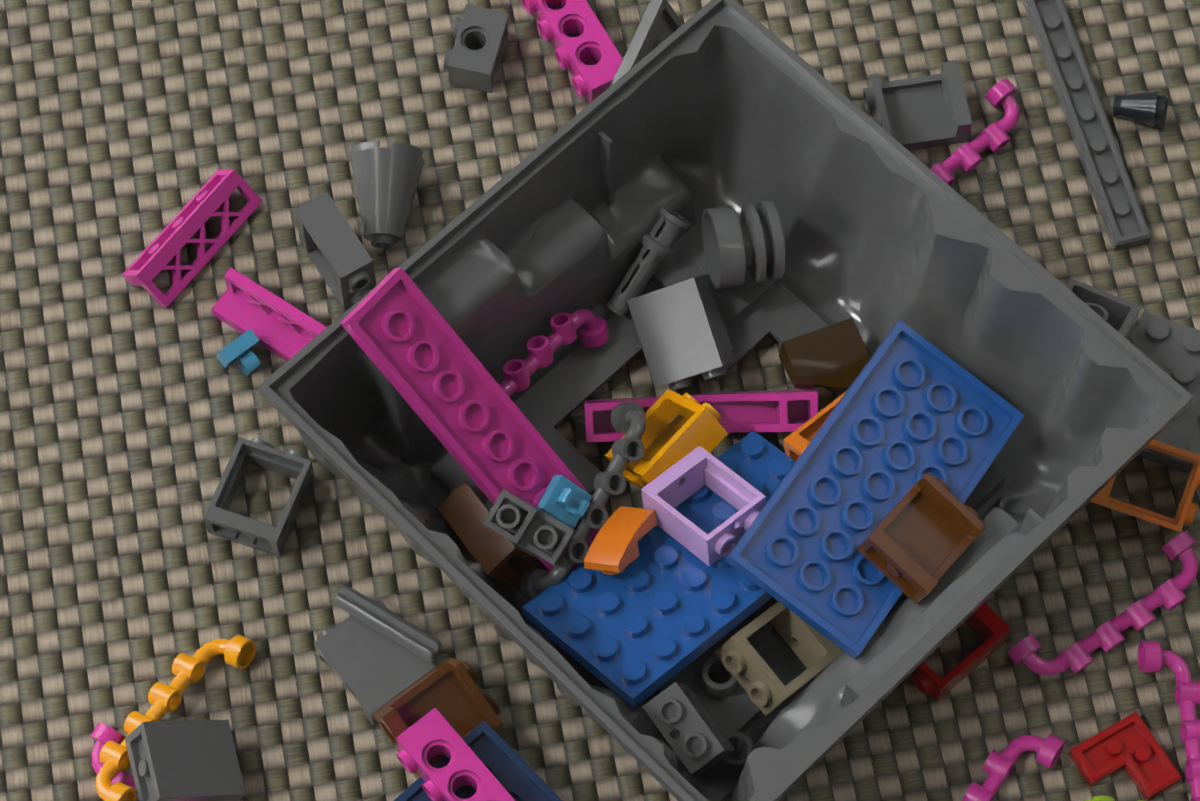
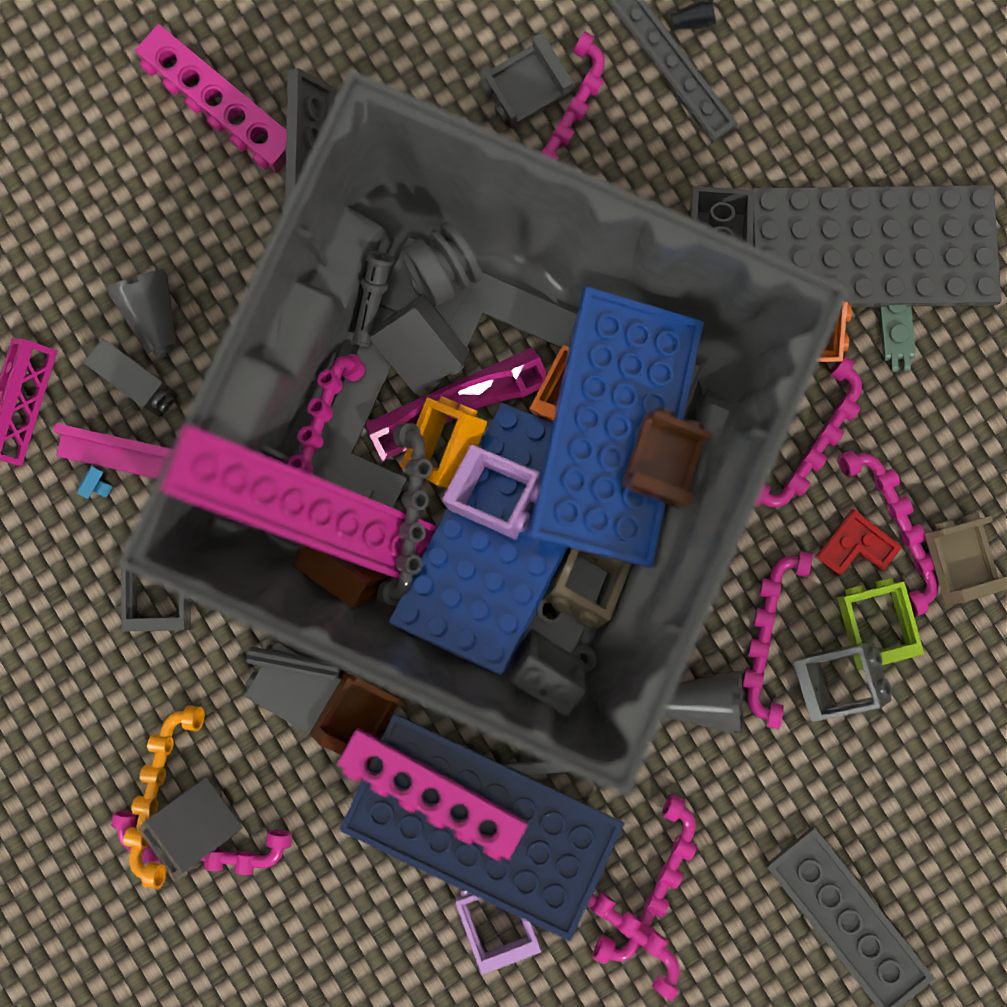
camera: 20 degrees left, 20 degrees up
dark grey brick [443,4,510,93] -> none
dark grey slope [482,489,577,566] -> none
dark azure tile [537,475,592,529] -> none
orange slope [584,506,657,575] -> none
dark brown slope [779,318,870,392] -> none

